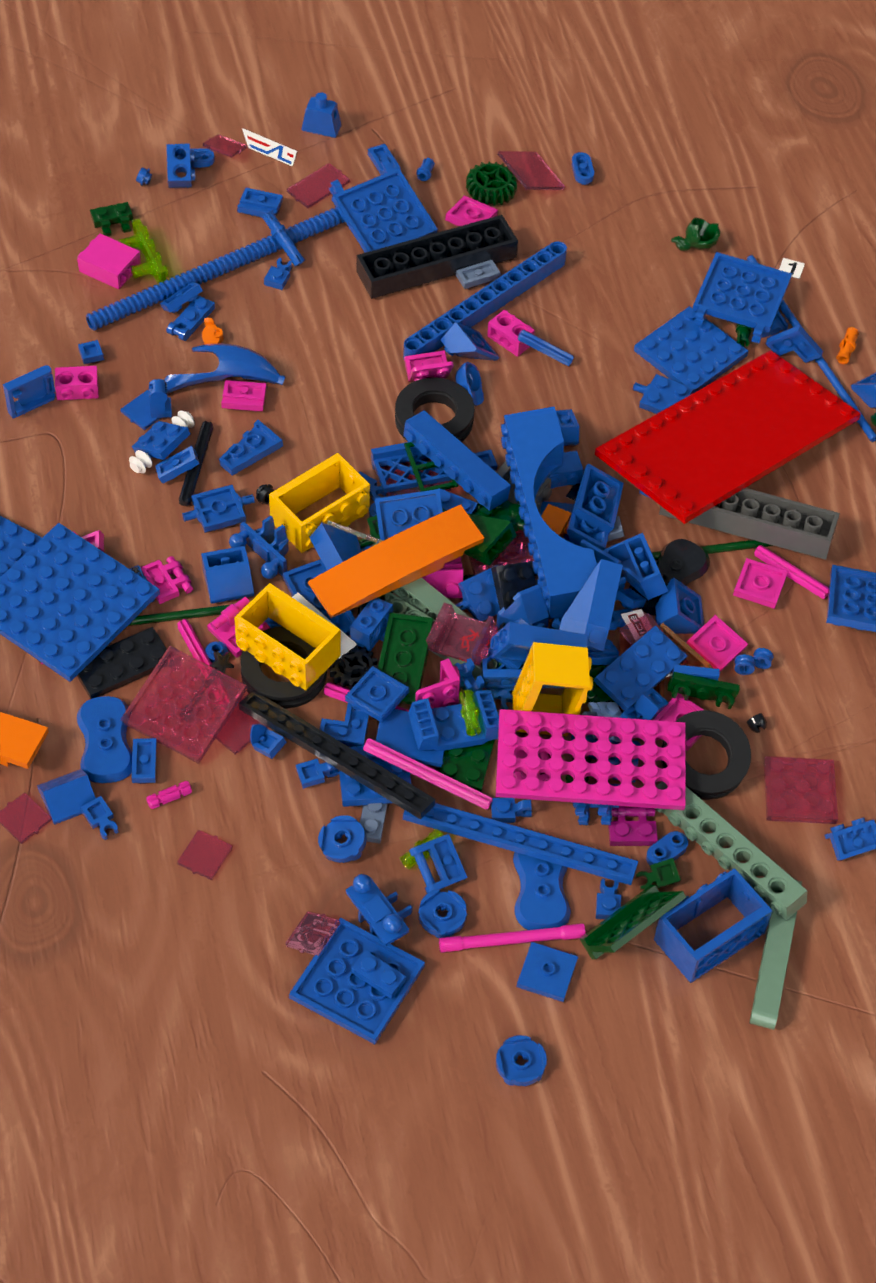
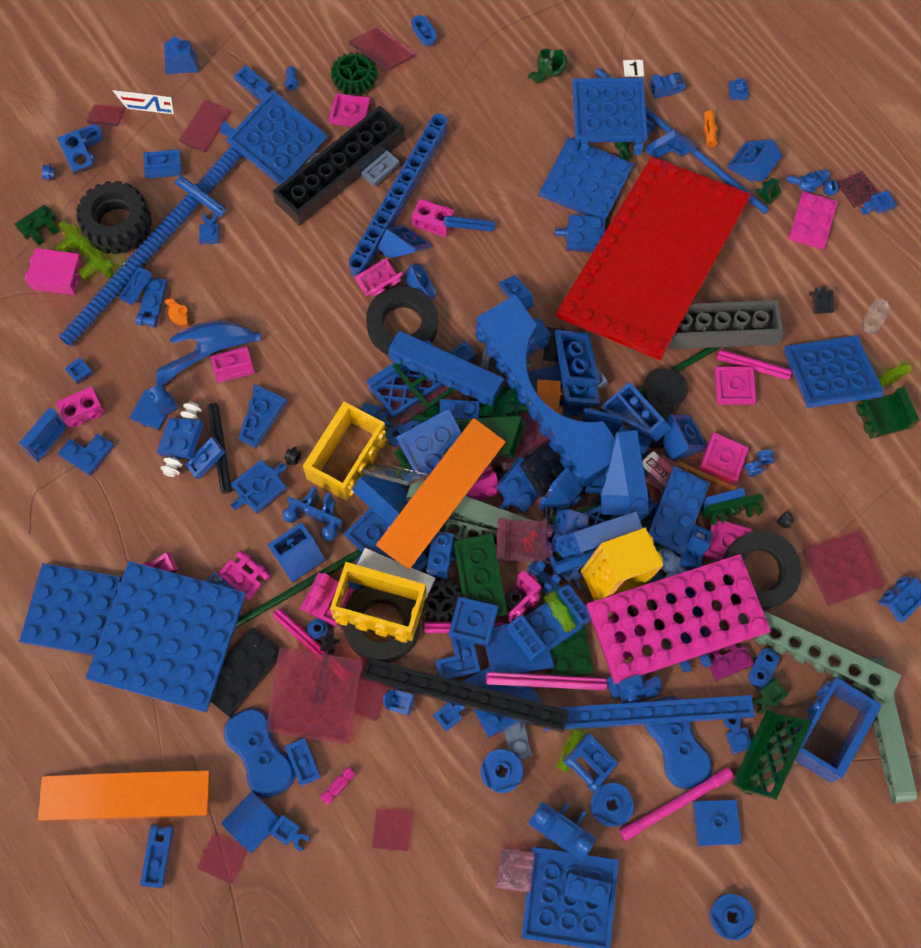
camera: 20 degrees left, 15 degrees up
none -> blue plate [58,433,114,476]
none -> black tyre [76,181,152,254]
none -> blue plate [619,674,661,703]
none -> blue leg [650,72,686,99]

